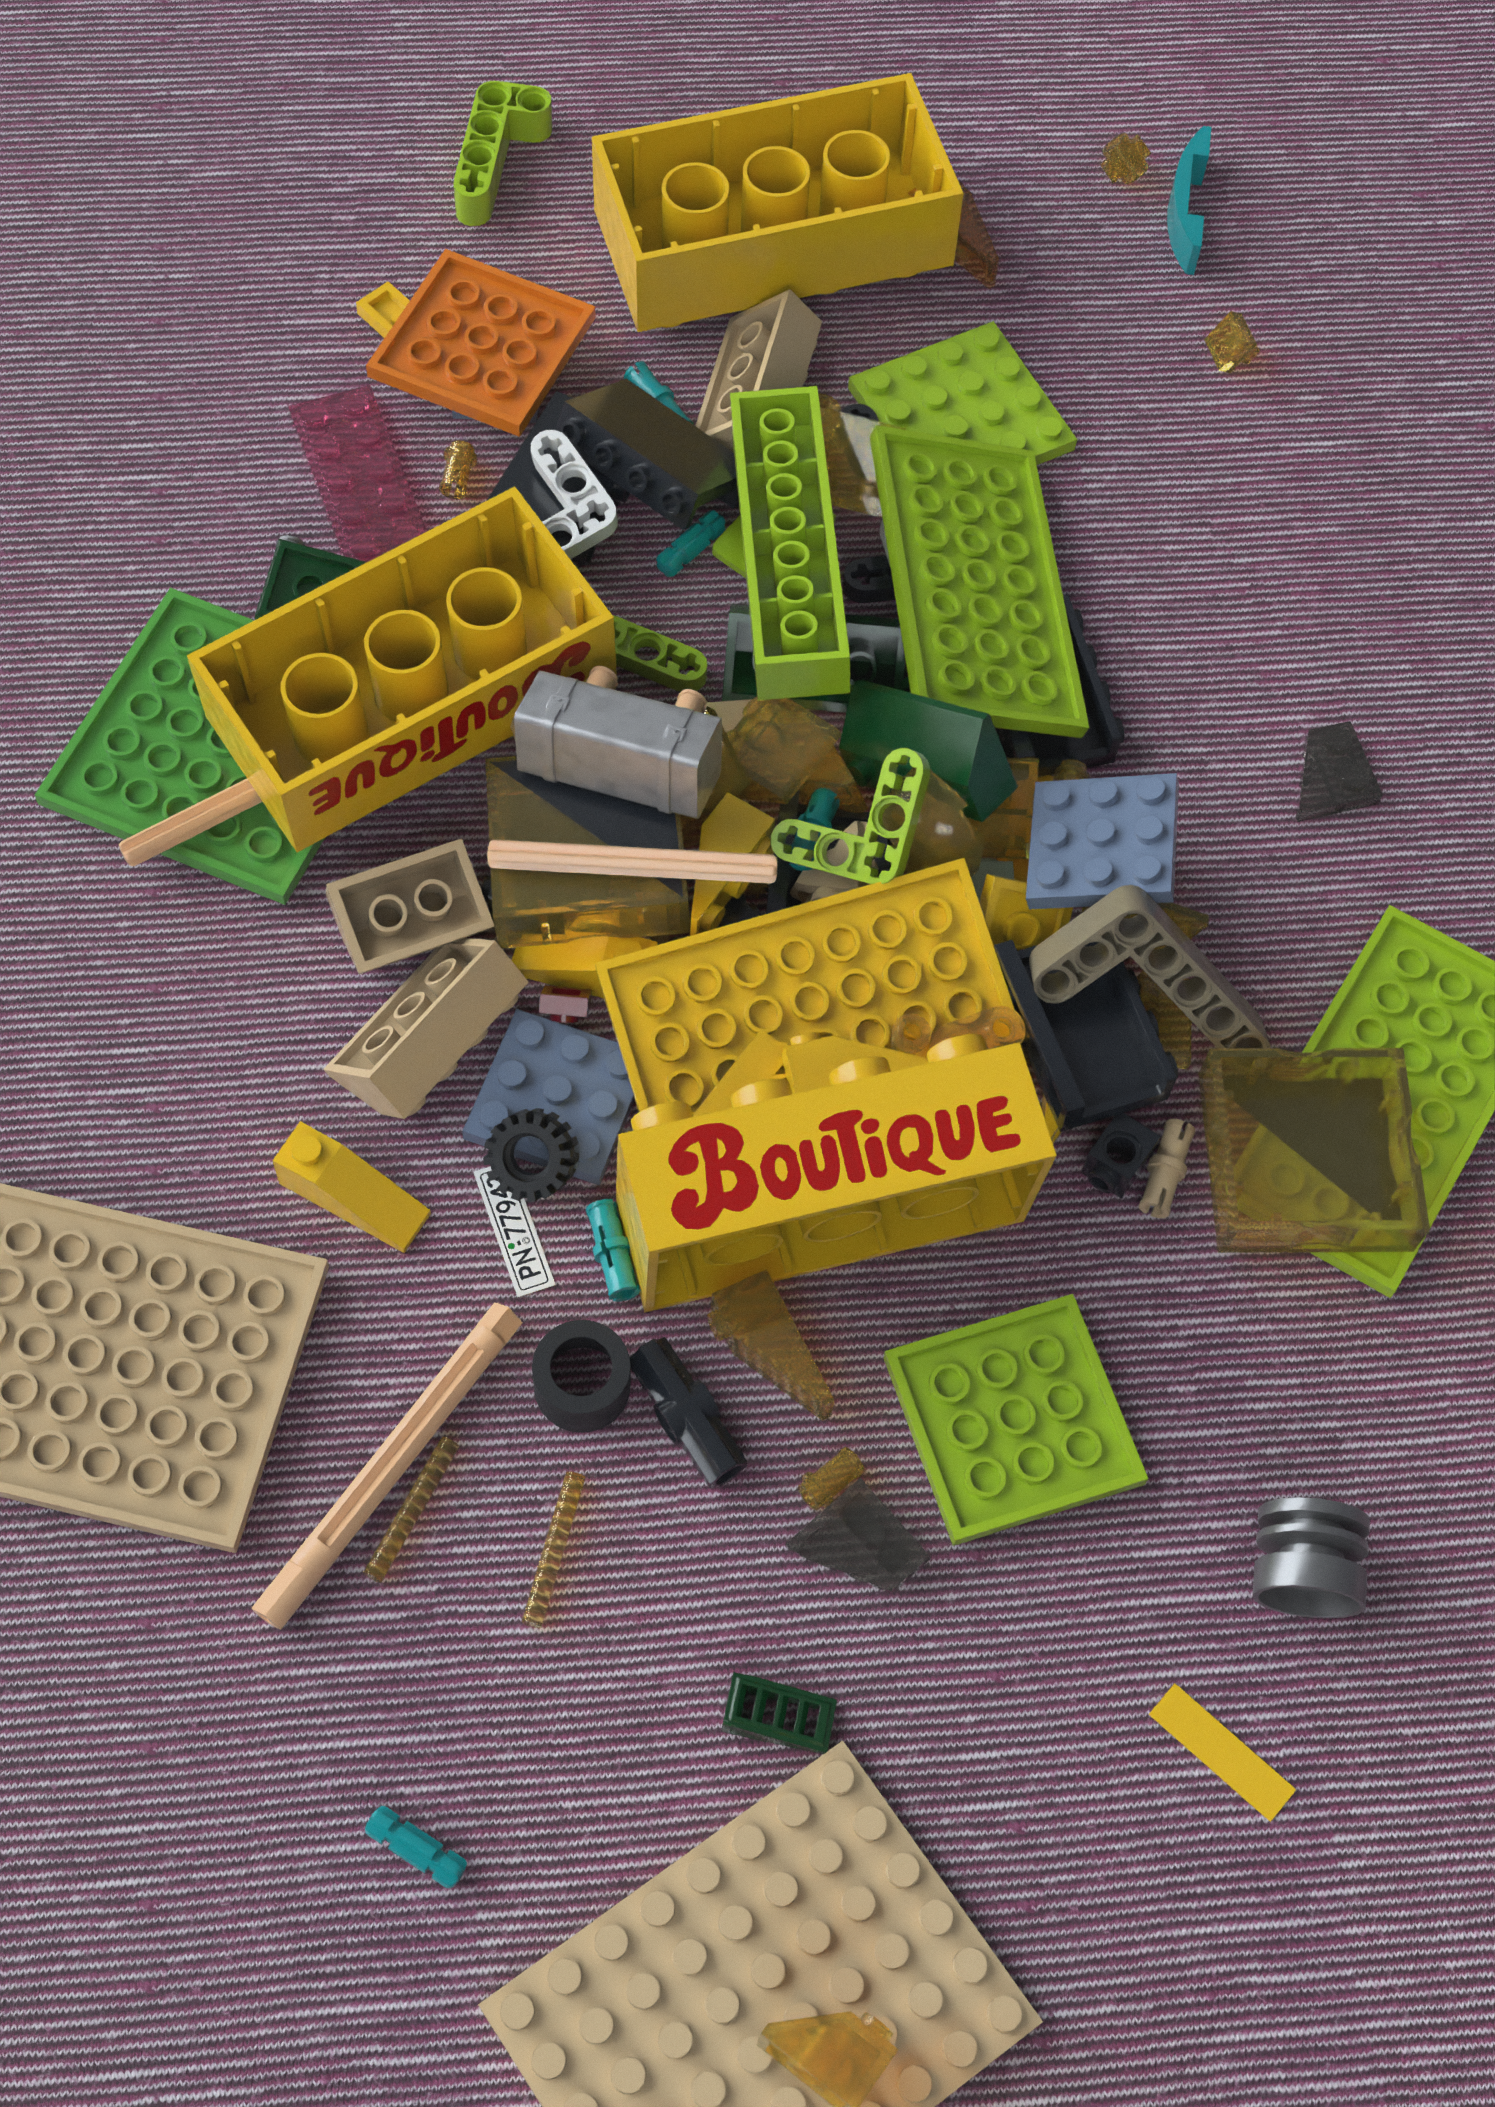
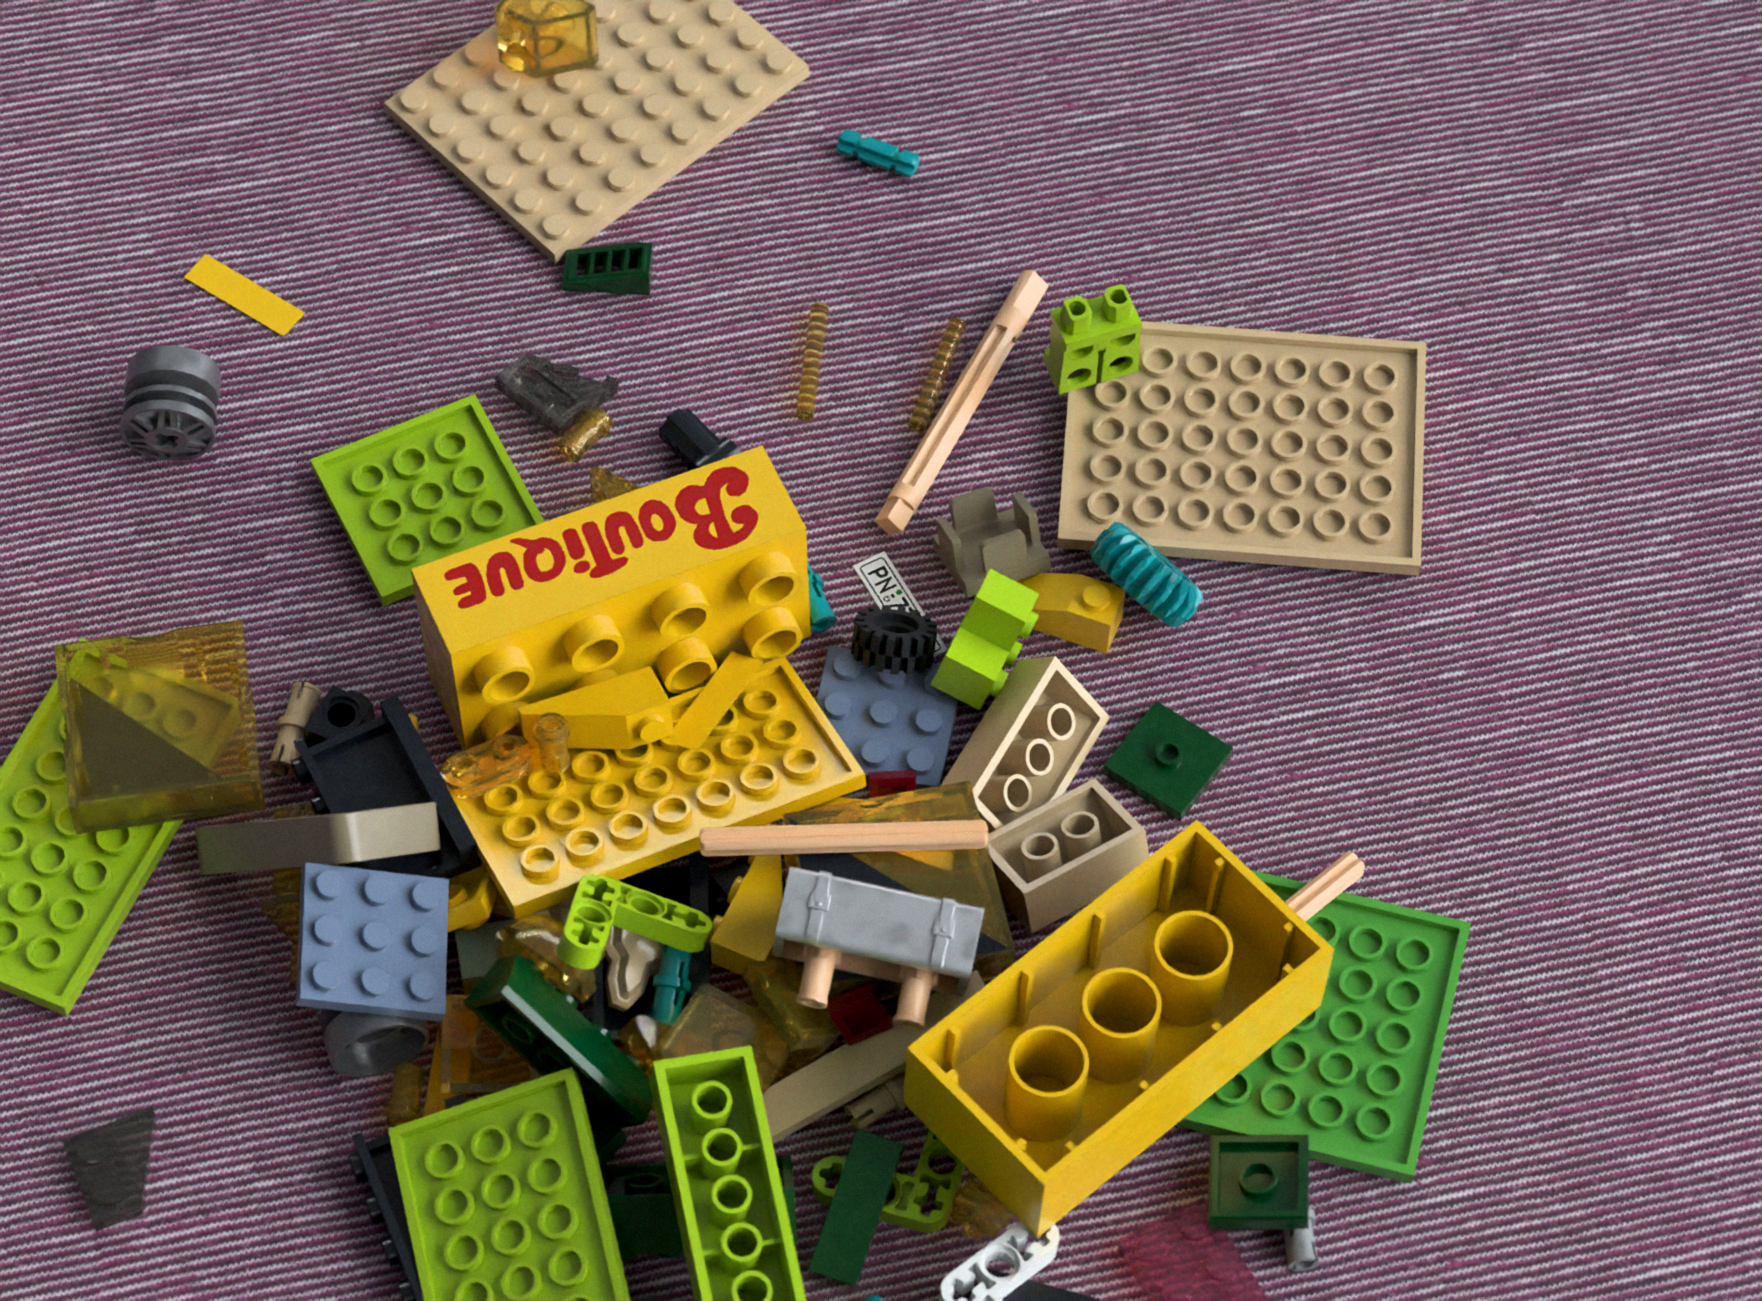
camera: 175 degrees right, 5 degrees down
black piece [532,1320,631,1433] -> none
none -> dark green tile [808,1129,905,1287]
none -> lime brick [930,568,1039,710]
none -> dark tan panel [932,486,1051,598]
none -> lime hips [1043,284,1142,395]
none -> teal gear [1089,522,1203,628]
none -> dark green plate [1103,701,1233,822]

